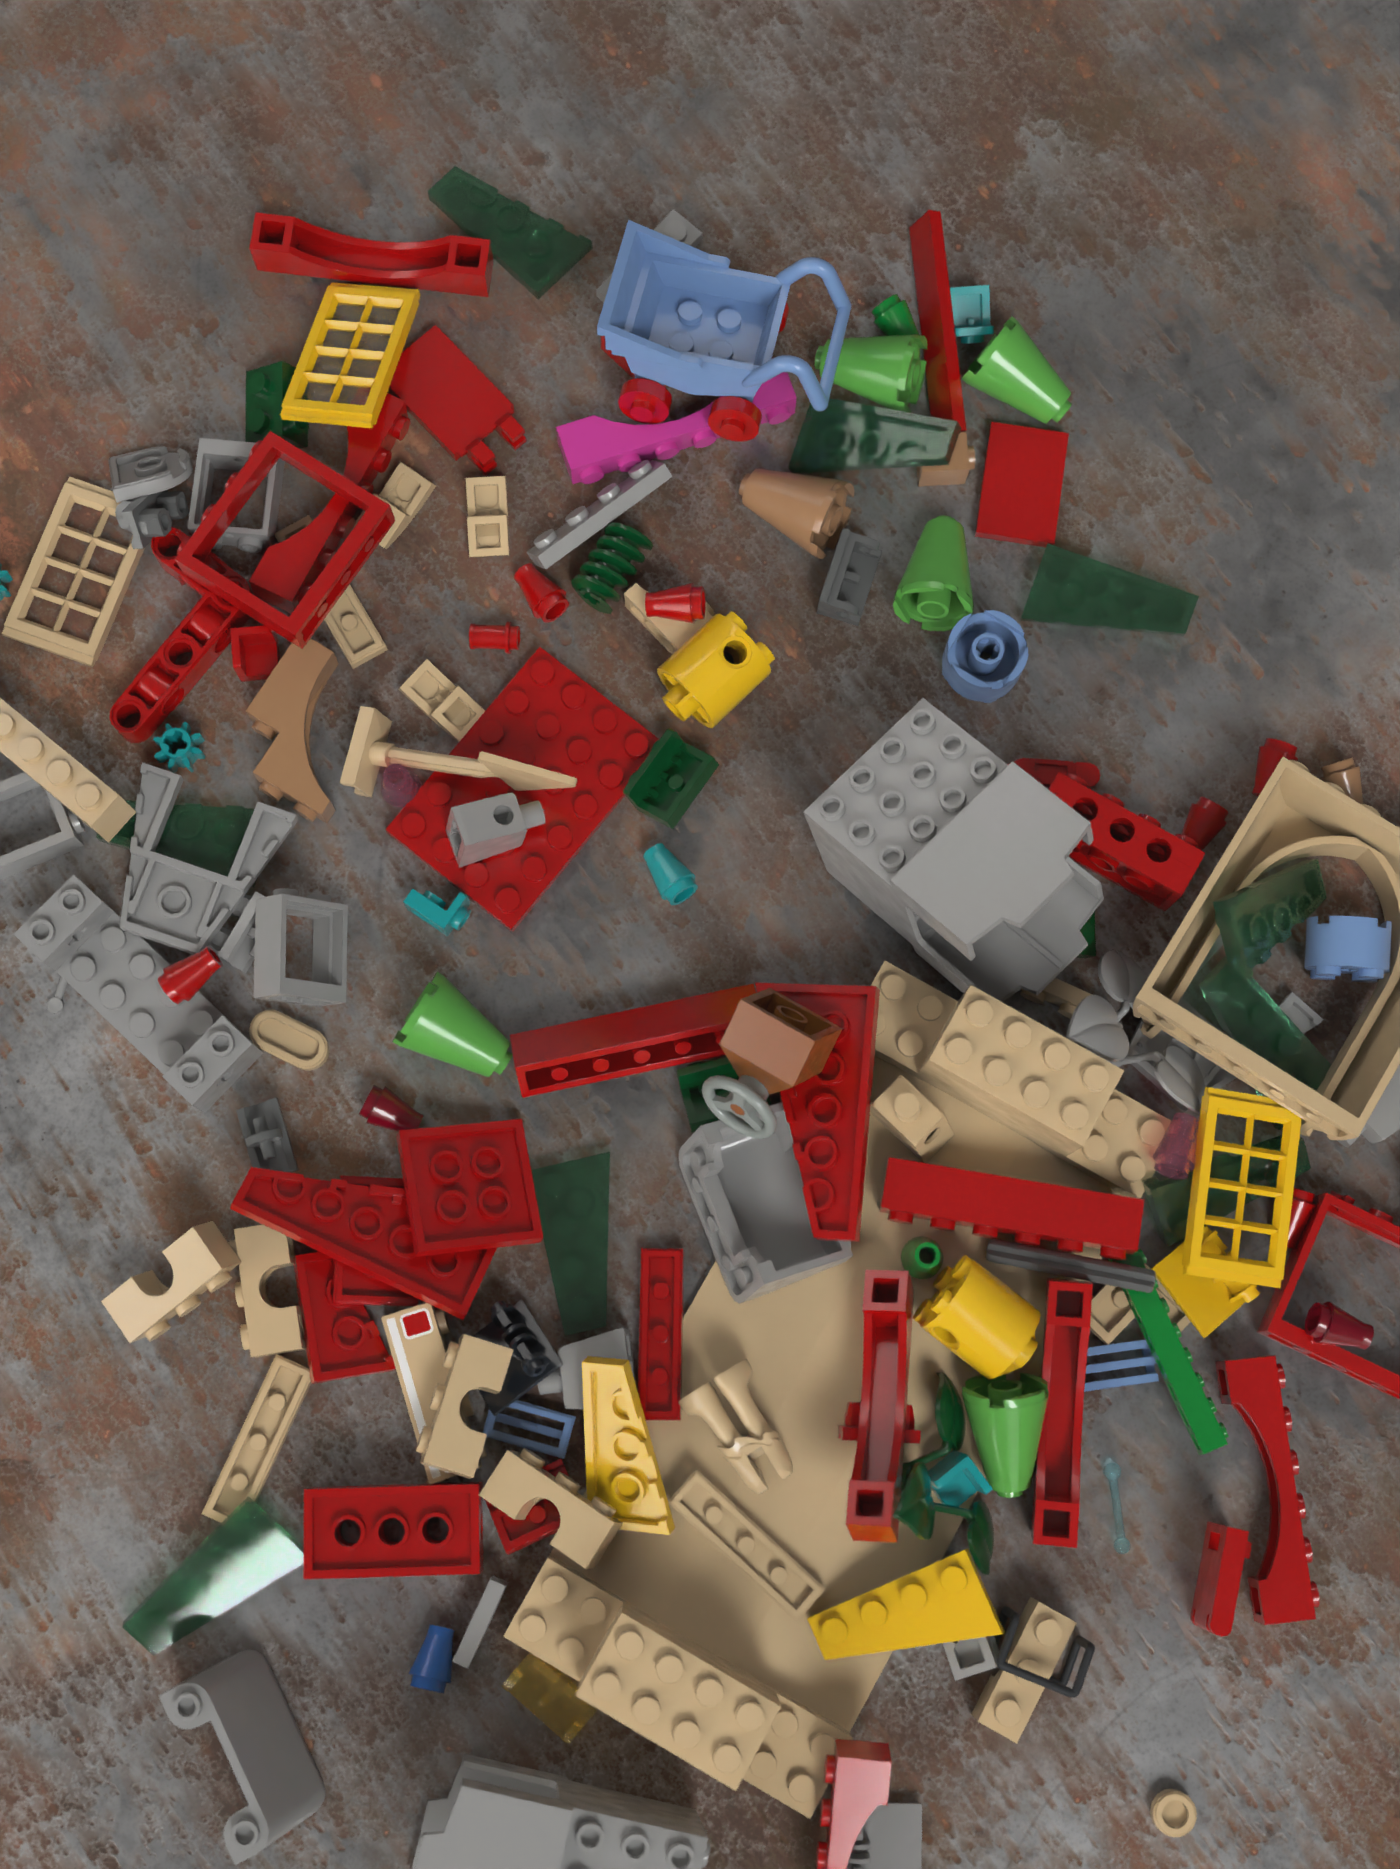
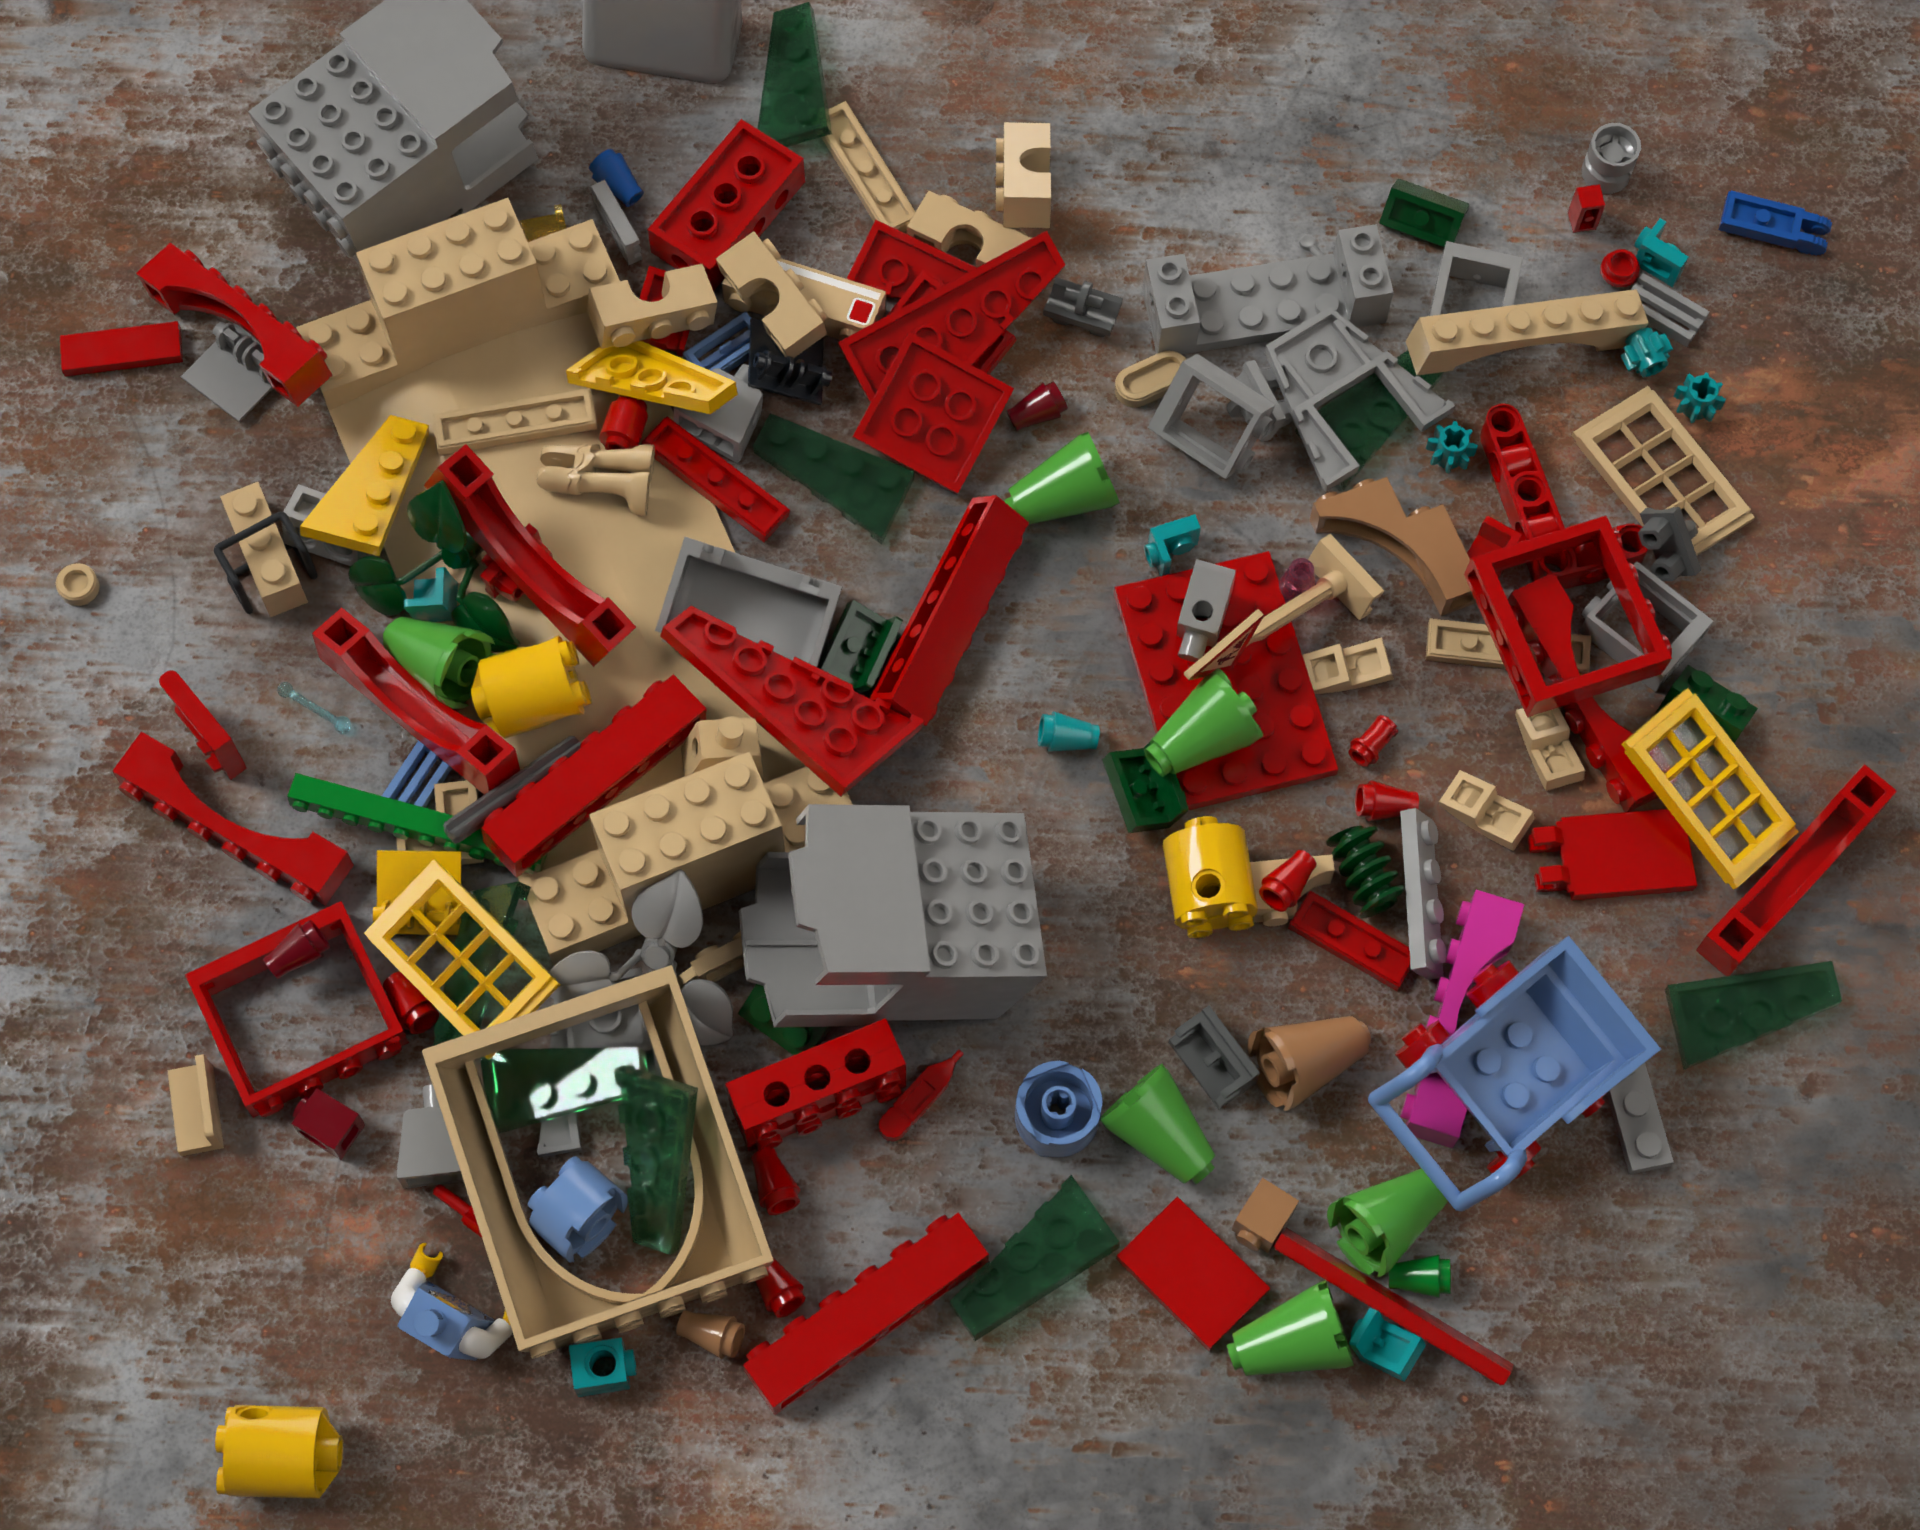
camera: 130 degrees right, 10 degrees down
light grey tile [108,446,193,502] -> none
red cone [158,946,223,1004] -> none
dark orange piece [702,988,842,1139] -> none
clear green wing [788,398,961,474] -> none
green cone [901,1236,943,1279] -> none
clear pink cone [1153,1113,1199,1179] -> none
none -> red brick [599,395,648,450]
none -> red brick [743,1212,989,1415]
none -> bright green cone [1144,668,1263,777]
none -> red tile [1288,890,1411,991]

